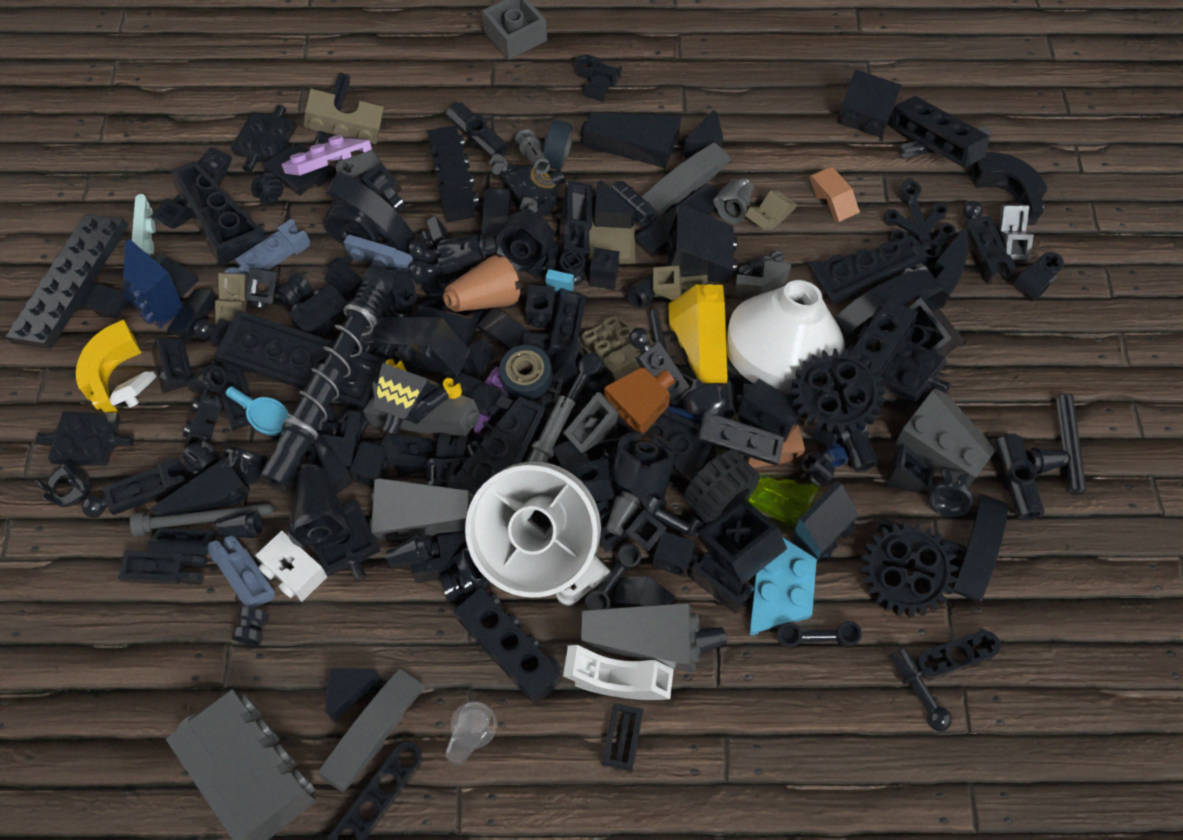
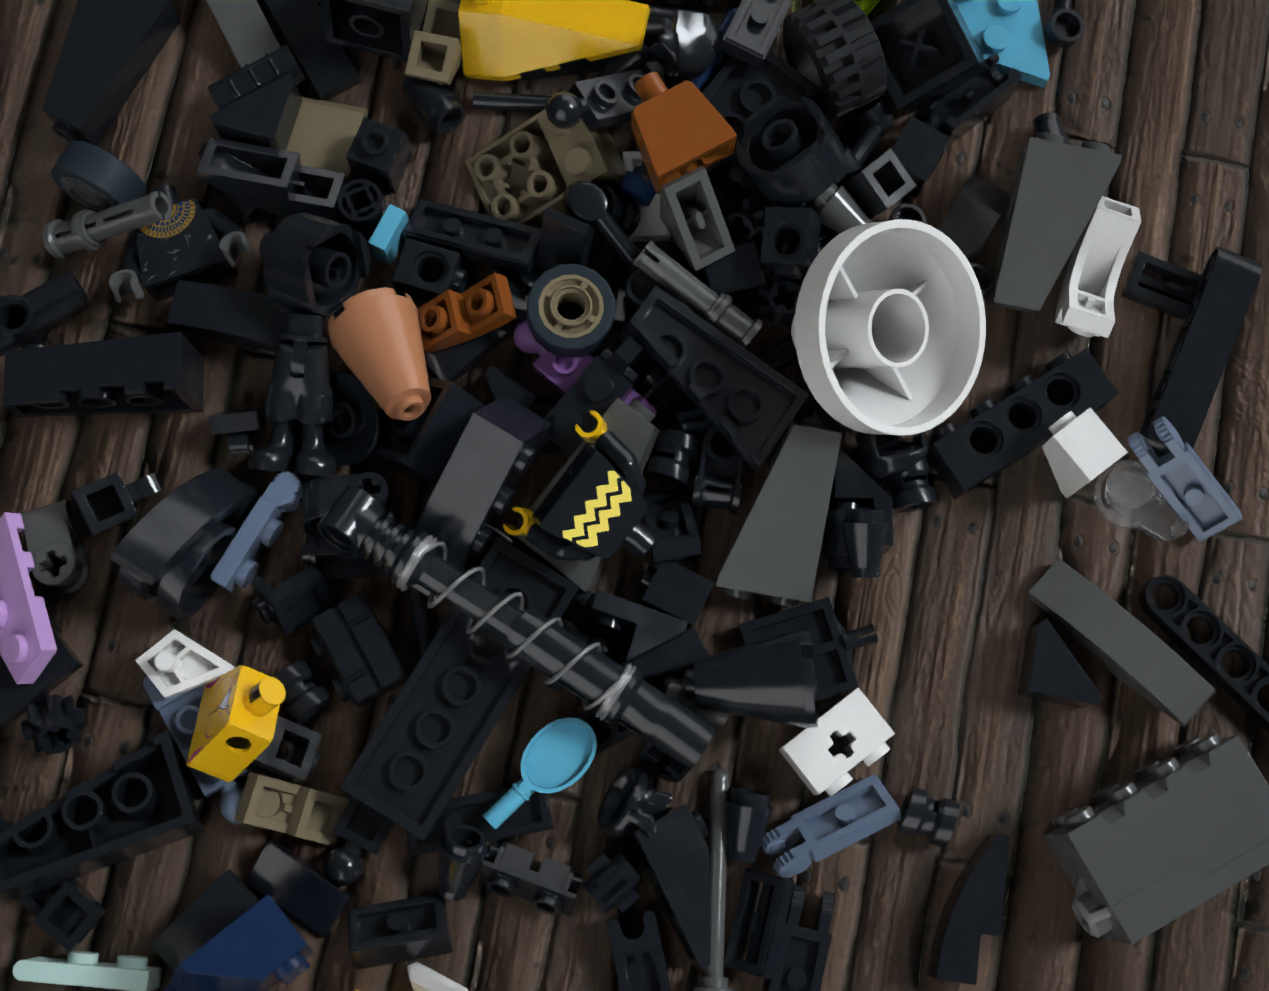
camera: 80 degrees left, 15 degrees up
none -> white piece [135,629,235,699]
none -> yellow torso [186,665,286,783]
none -> dark orange slope [417,273,517,352]
none -> black slope [927,834,1010,985]
none -> white slope [1042,407,1128,499]
none -> sand blue hinge [1127,416,1242,542]
none -> black beam [1134,246,1263,459]

